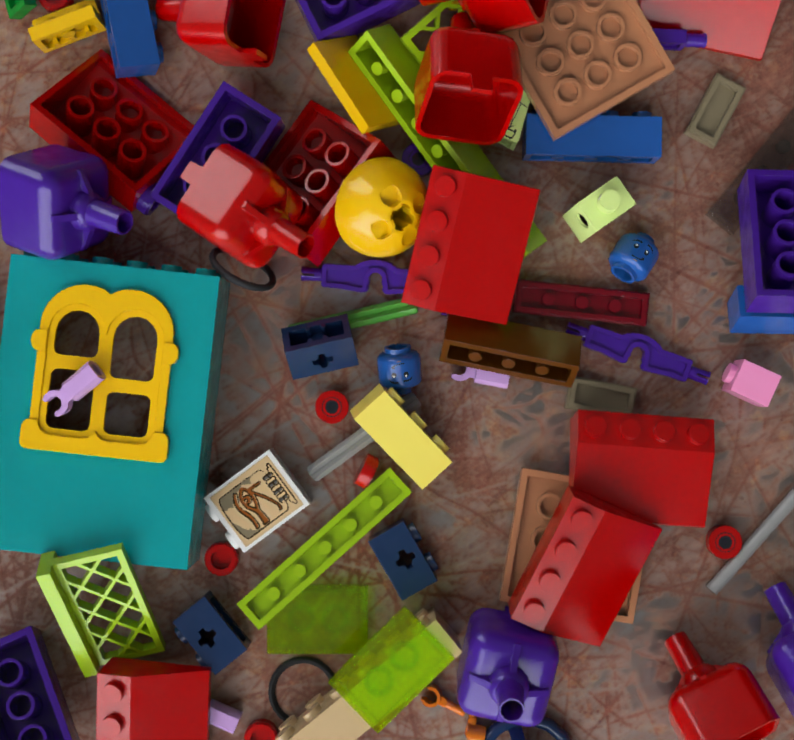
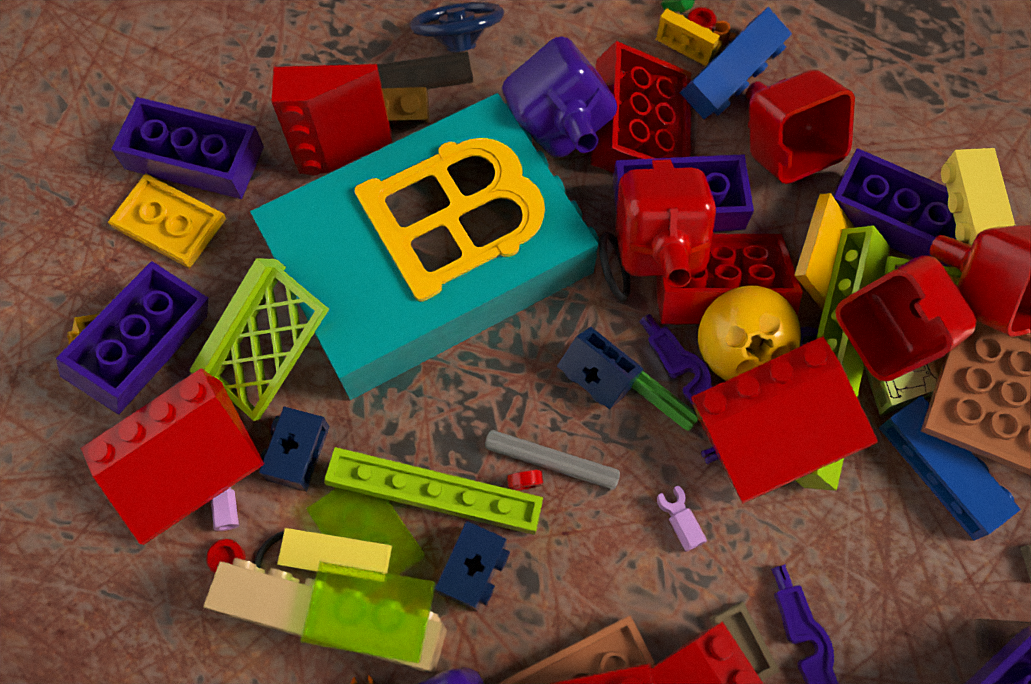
camera: 55 degrees right, 20 degrees down
lavender bar [42,360,106,417] -> none
dark purple tile [136,183,160,216] -> none
brick [204,448,312,553] -> none
red tile [204,541,239,576] -> none
red tile [315,390,349,424] -> none
light yellow brick [350,383,452,490] -> none
blue head [377,343,422,395] -> none
reddish brown brick [439,314,582,388] -> none
dark red tile [513,279,650,327] -> none
yellowish green torso [562,176,636,243] -> none
blue head [608,232,659,283] -> none
none -> light yellow tile [277,528,392,583]

